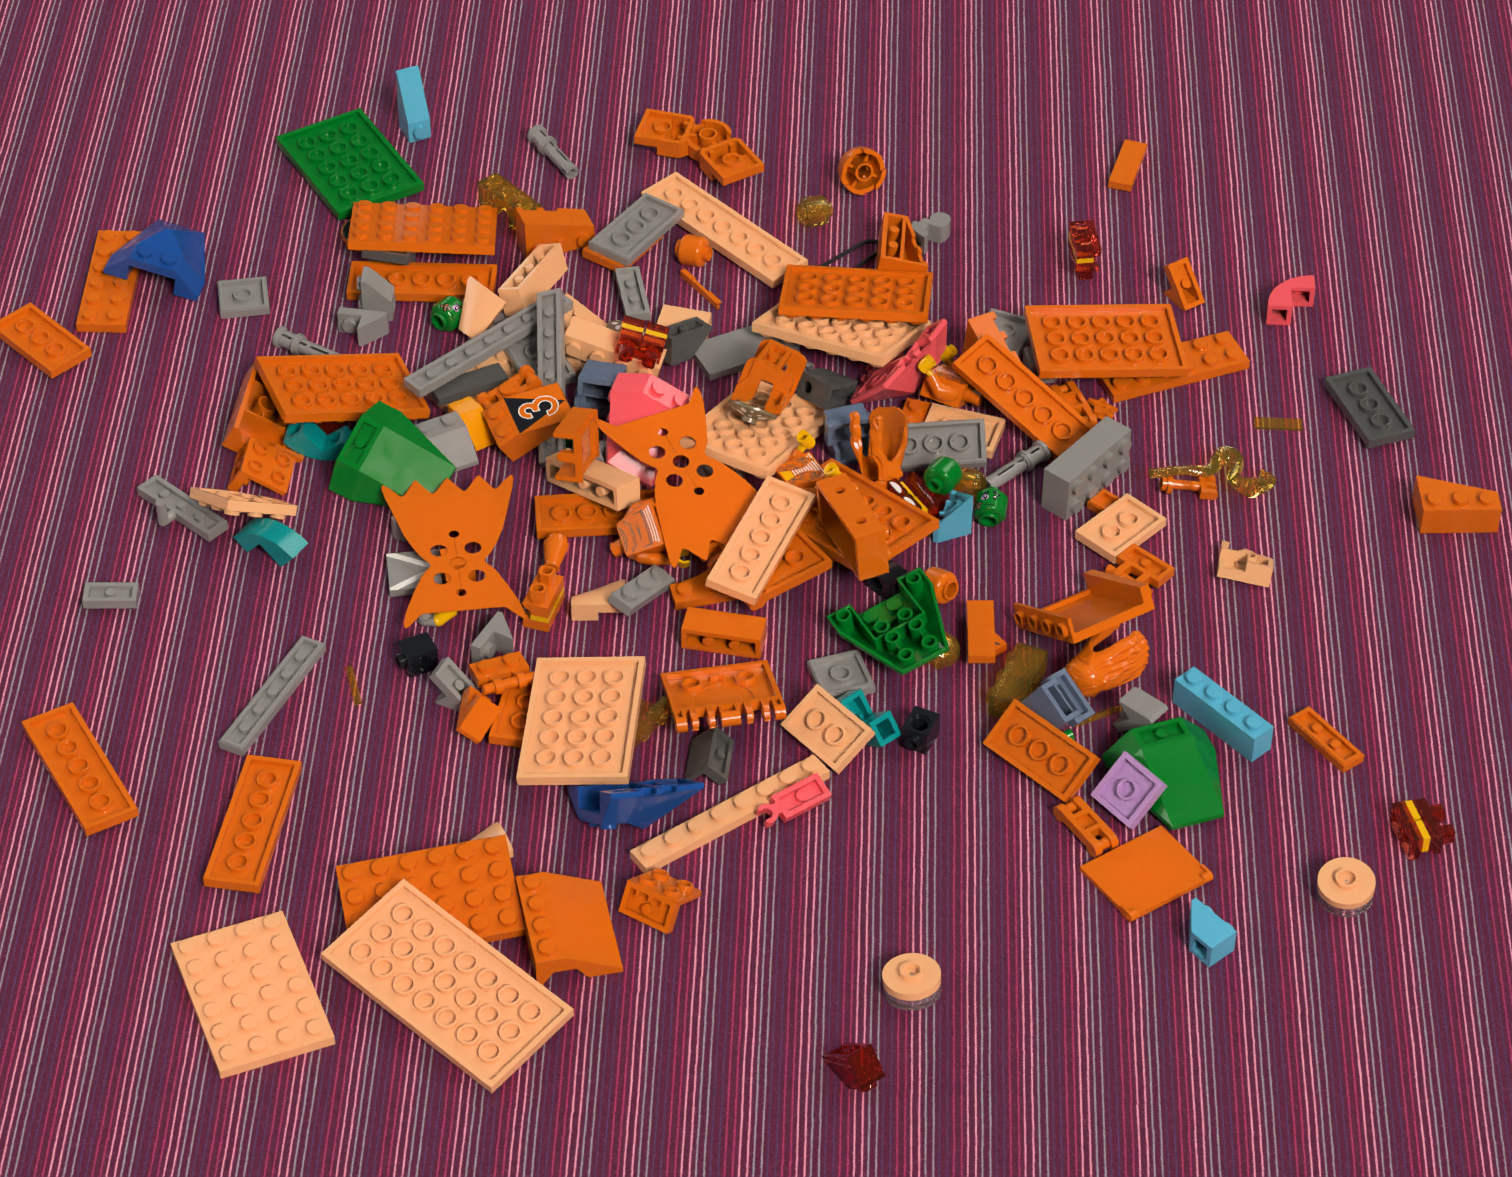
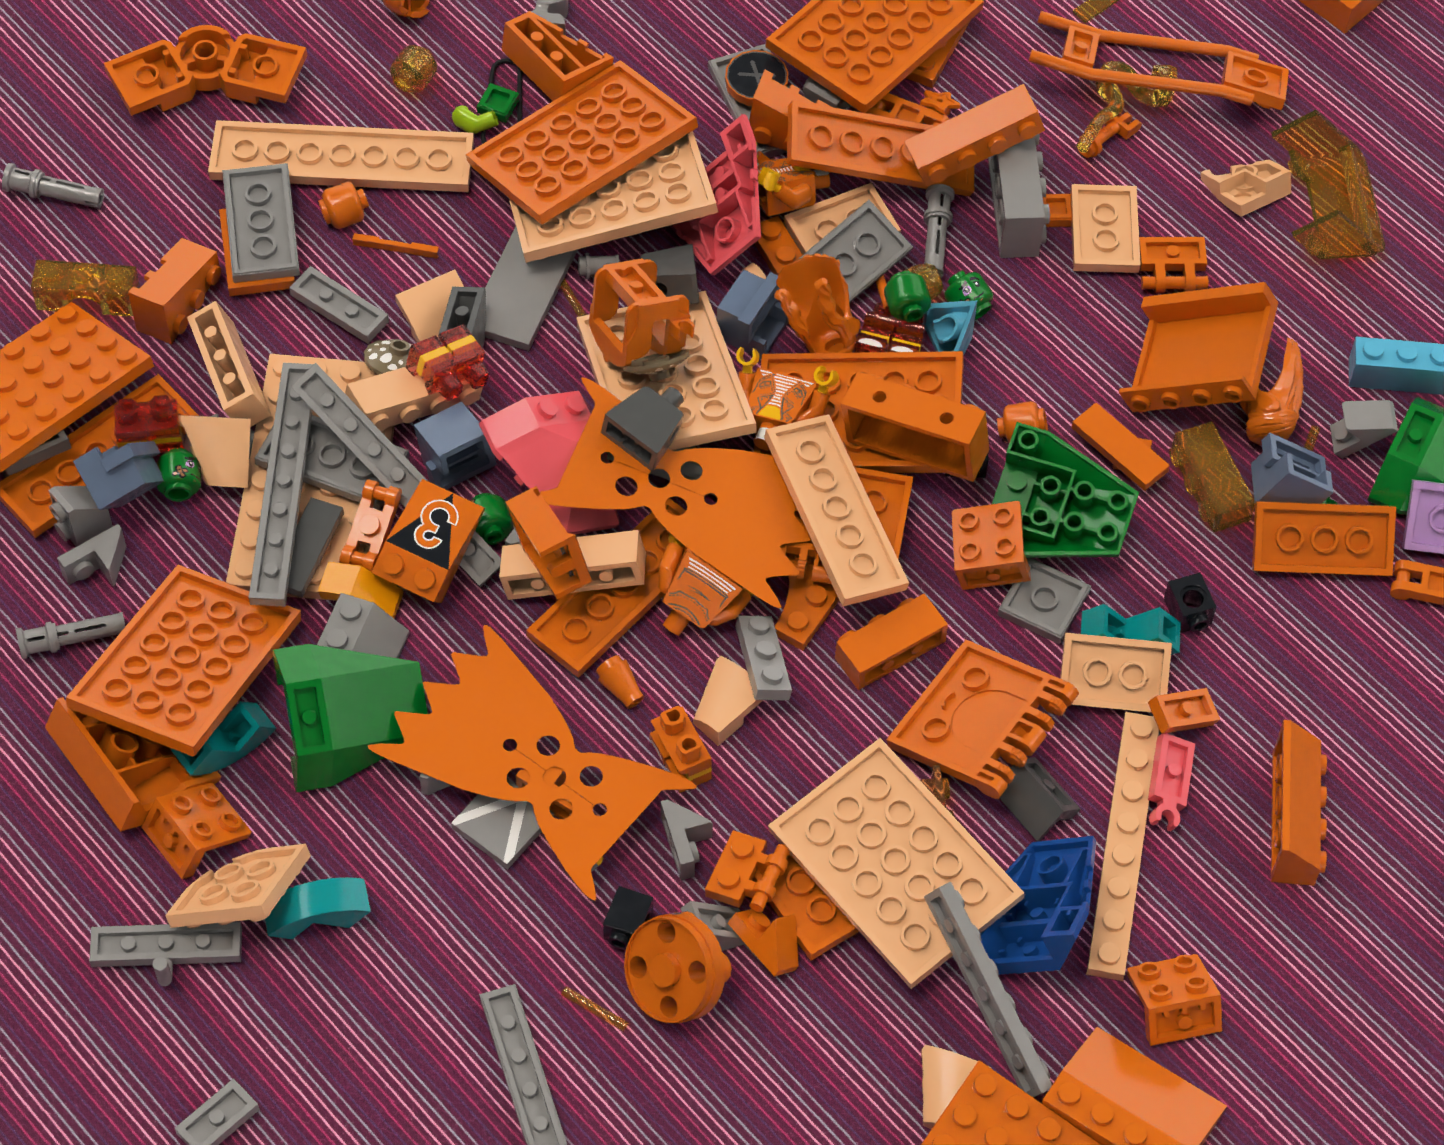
camera: 45 degrees left, 15 degrees up
none -> sand blue plate [73,441,164,510]
none -> clear red hips [114,395,185,452]
none -> lime arm [452,105,499,134]
none -> green tile [477,83,519,123]
none -> dark grey torso [601,387,684,471]
none -> orange piece [624,911,732,1023]
none -> black tile [725,50,789,106]
none -> orange brick [905,84,1045,187]
none -> light grey plate [924,882,1052,1097]
none -> orange bracket [952,501,1031,590]
none -> orange plate [1028,11,1289,110]
none -> orange plate [1148,688,1221,734]
none -> clear yellow windscreen [1271,110,1385,260]
none -> orange slope [1271,720,1327,886]

